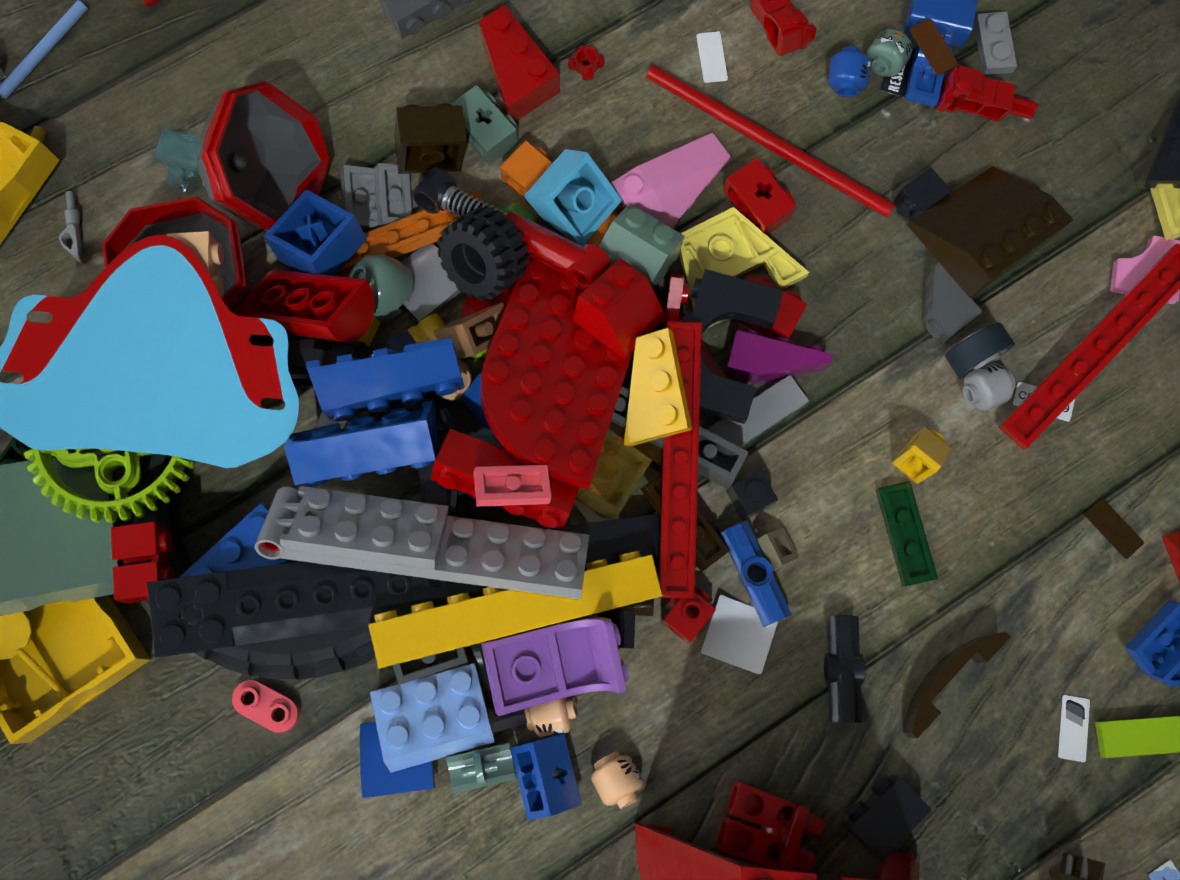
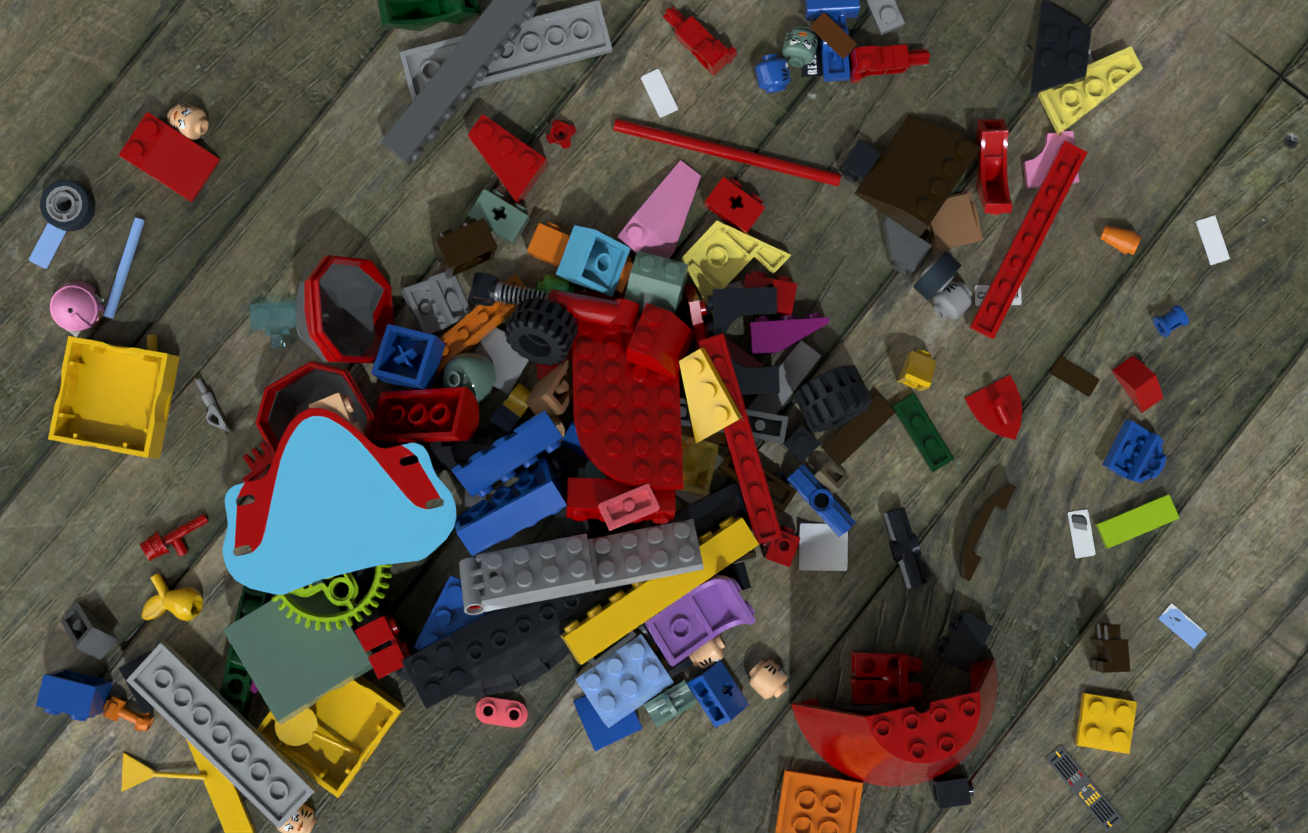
camera: 15 degrees left, 10 degrees up
none -> black wheel [794,365,873,432]
none -> dark brown tile [821,394,896,466]
none -> medium nougat piece [927,190,984,253]
none -> red shield [964,375,1022,440]
none -> red arch [975,119,1012,215]

